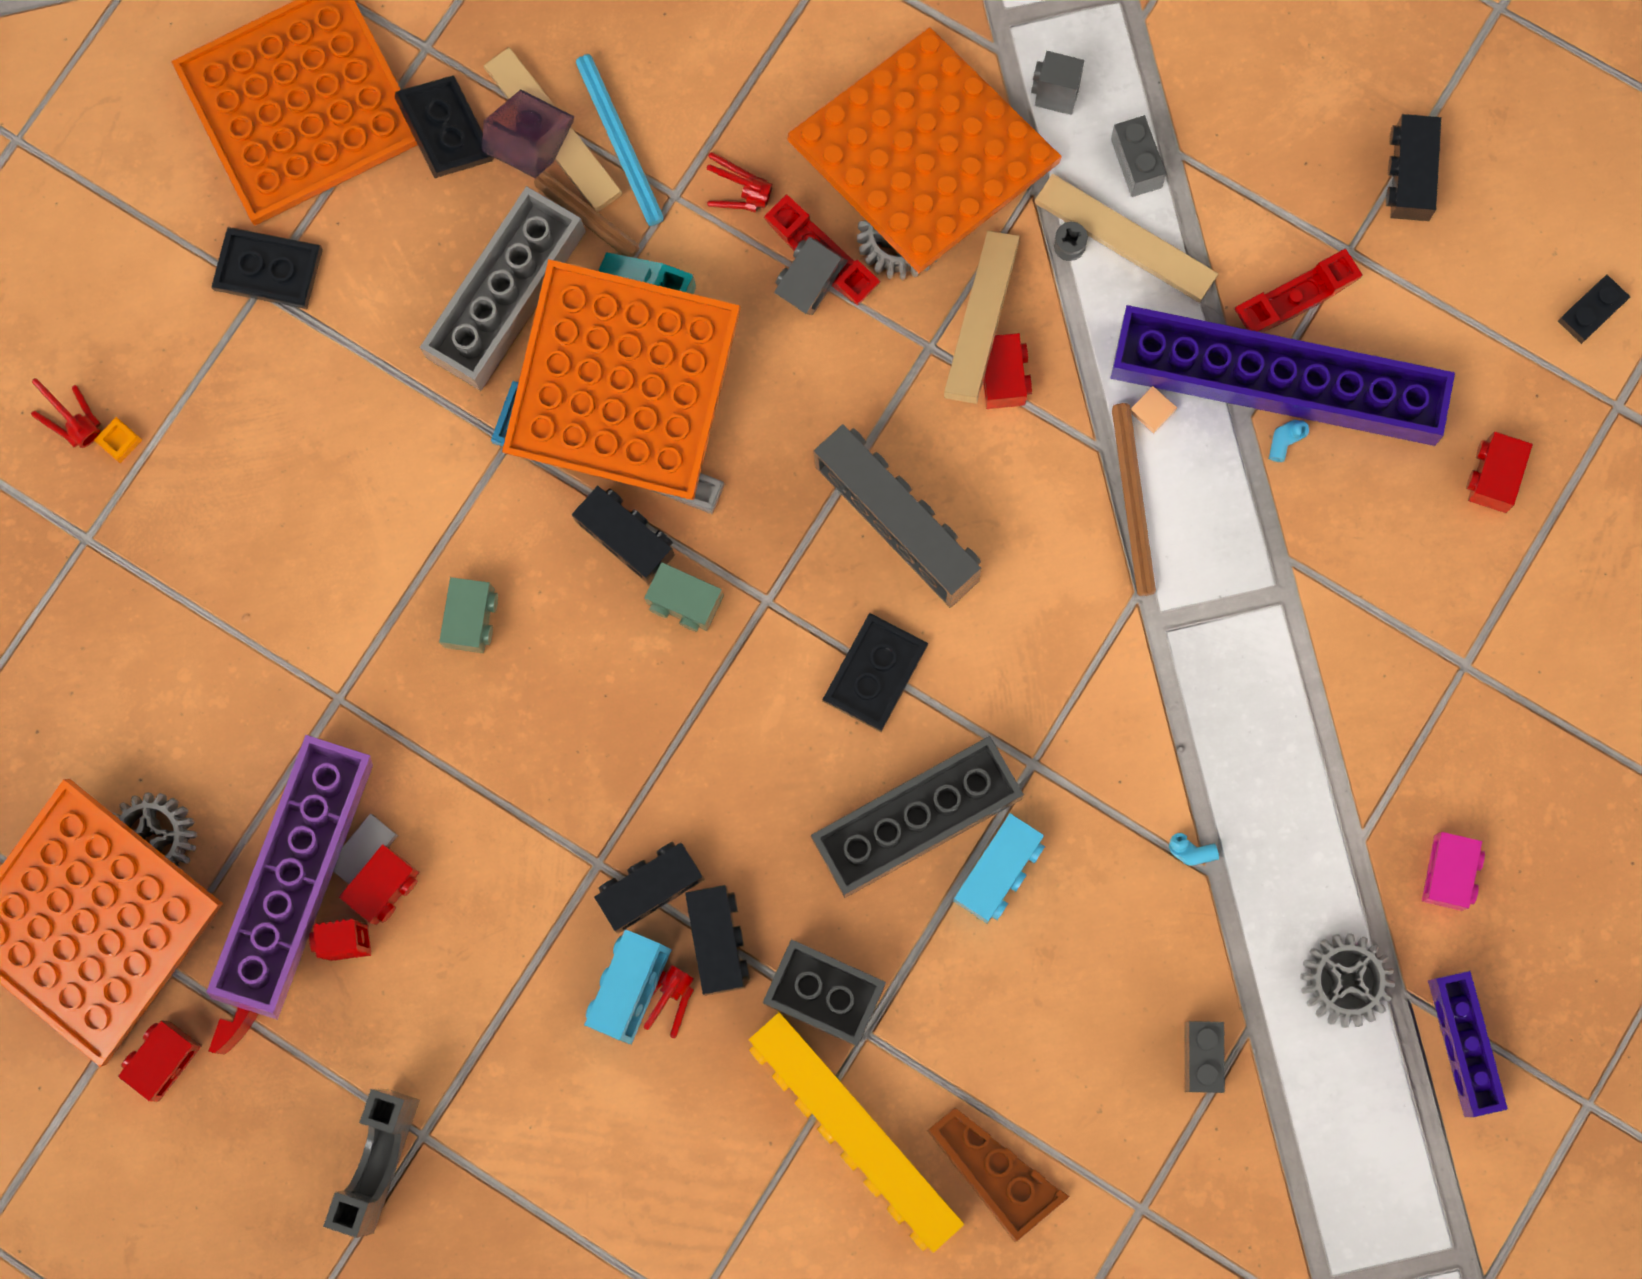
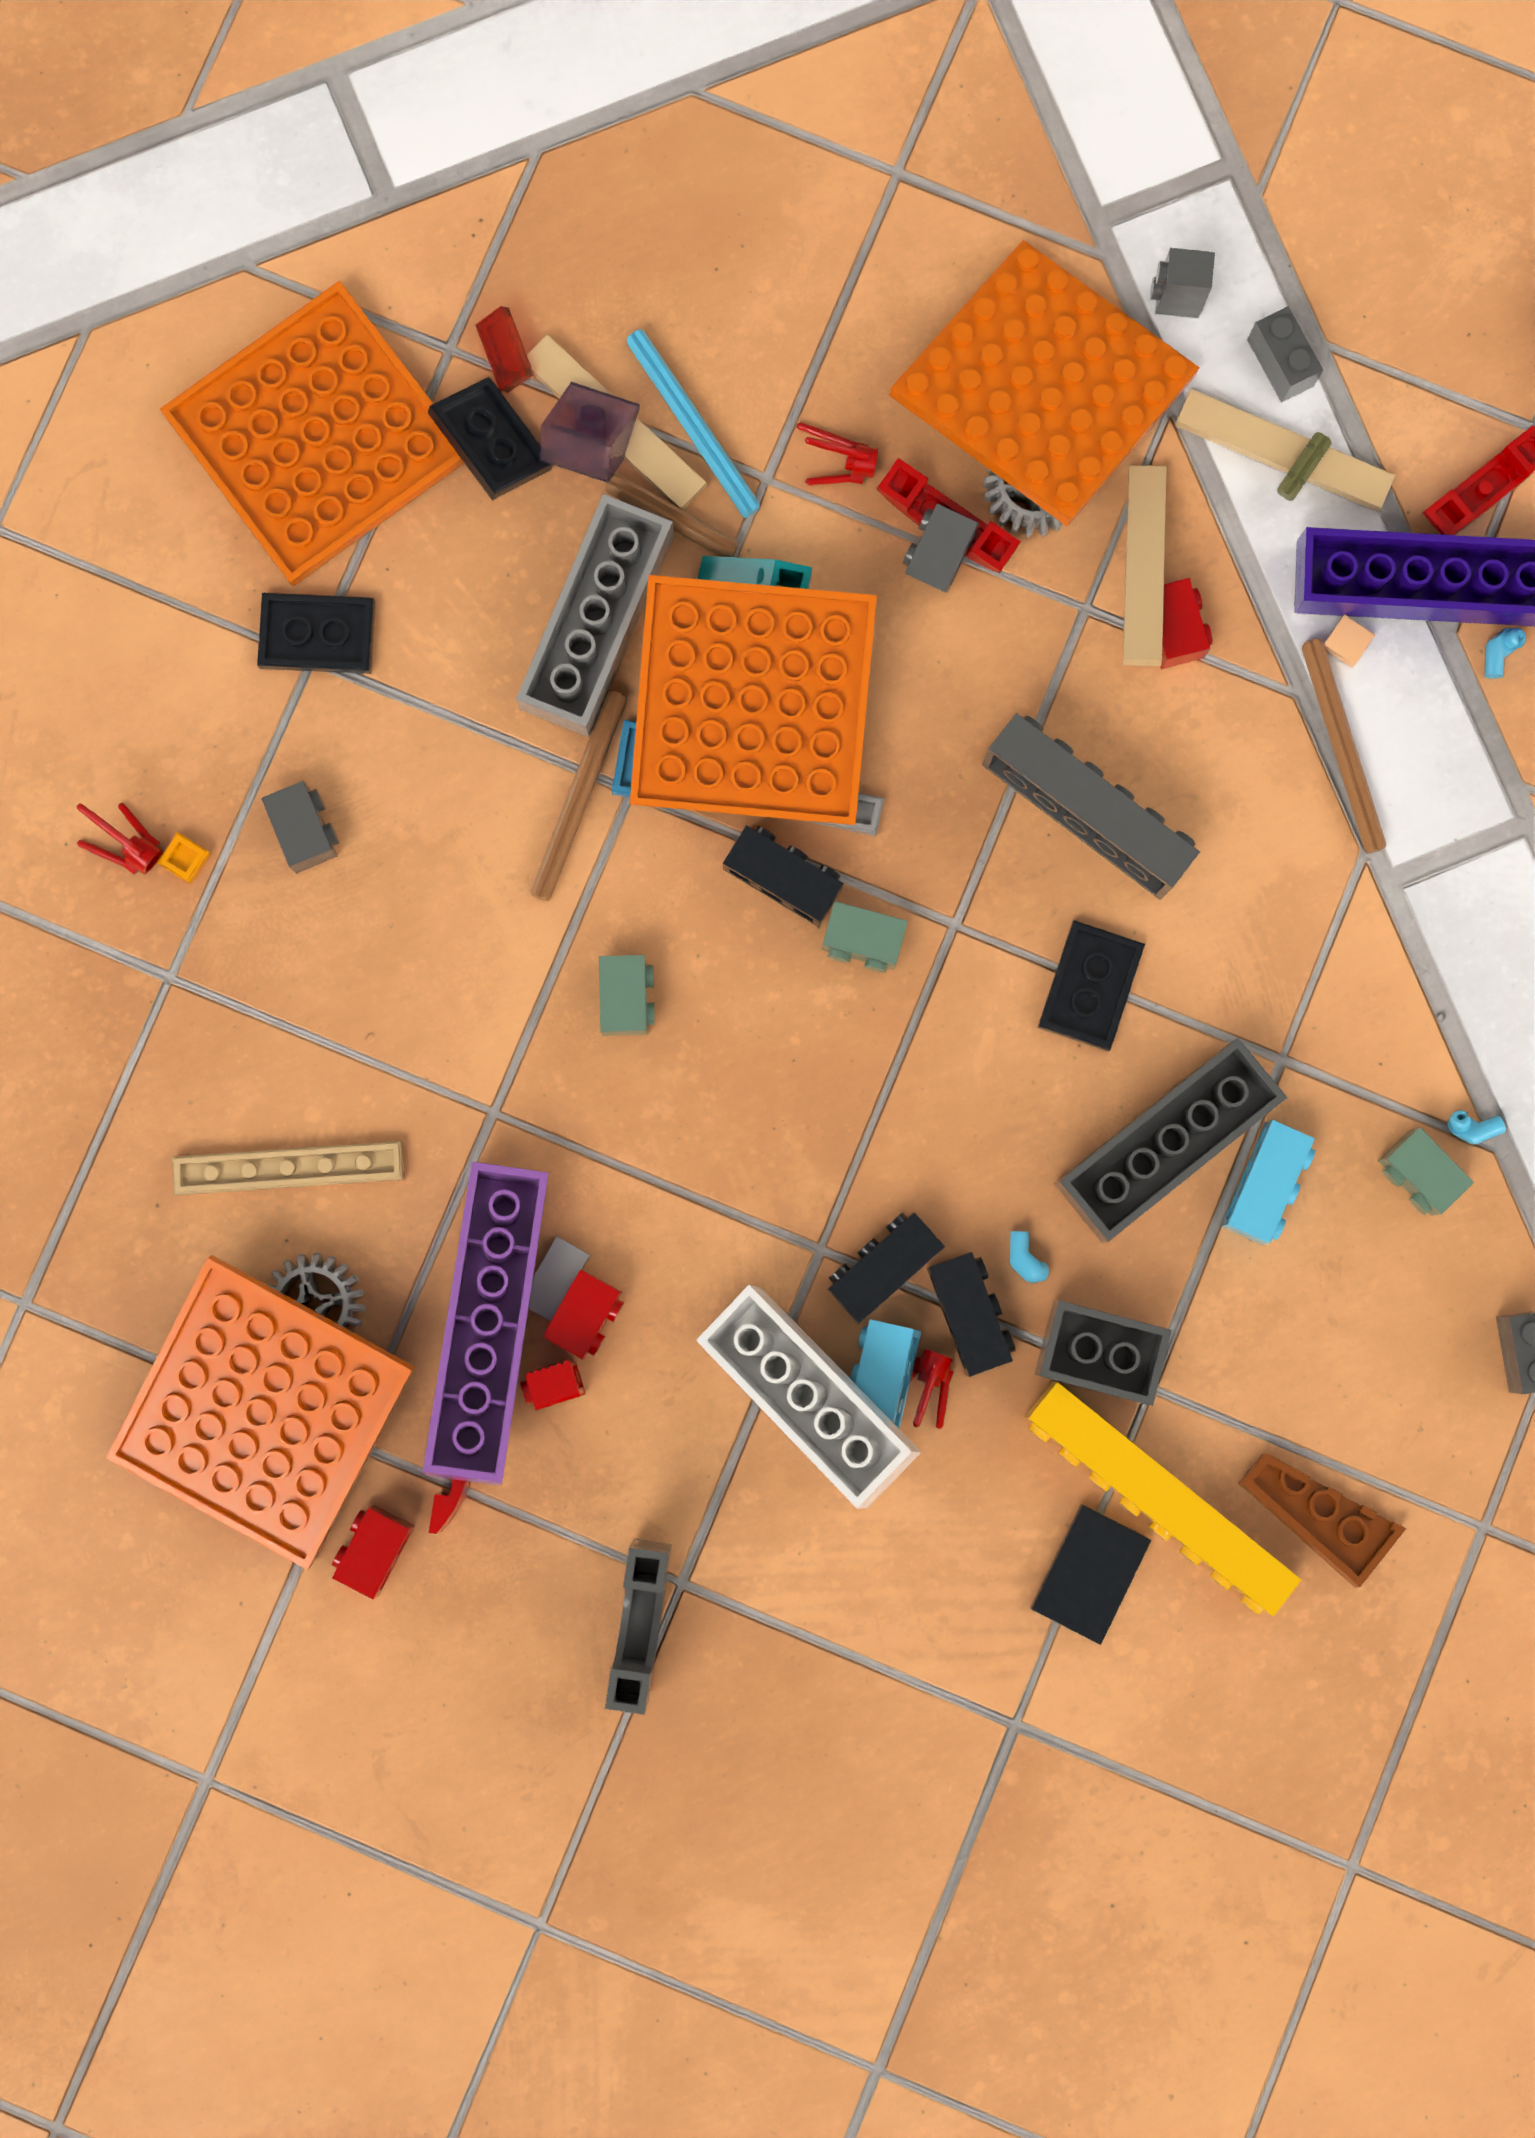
camera: 20 degrees left, 5 degrees up
dark grey wheel [1054,221,1088,261] -> none
none -> tan tile [172,1141,404,1195]
none -> dark grey brick [261,781,339,874]
none -> clear red tile [475,306,534,393]
none -> medium nougat axle [531,690,627,901]
none -> white brick [696,1285,921,1509]
none -> medium azure arm [1010,1231,1049,1283]
none -> black tile [1030,1504,1152,1645]
none -> olive axle [1277,432,1332,501]
none -> sand green brick [1378,1127,1474,1216]

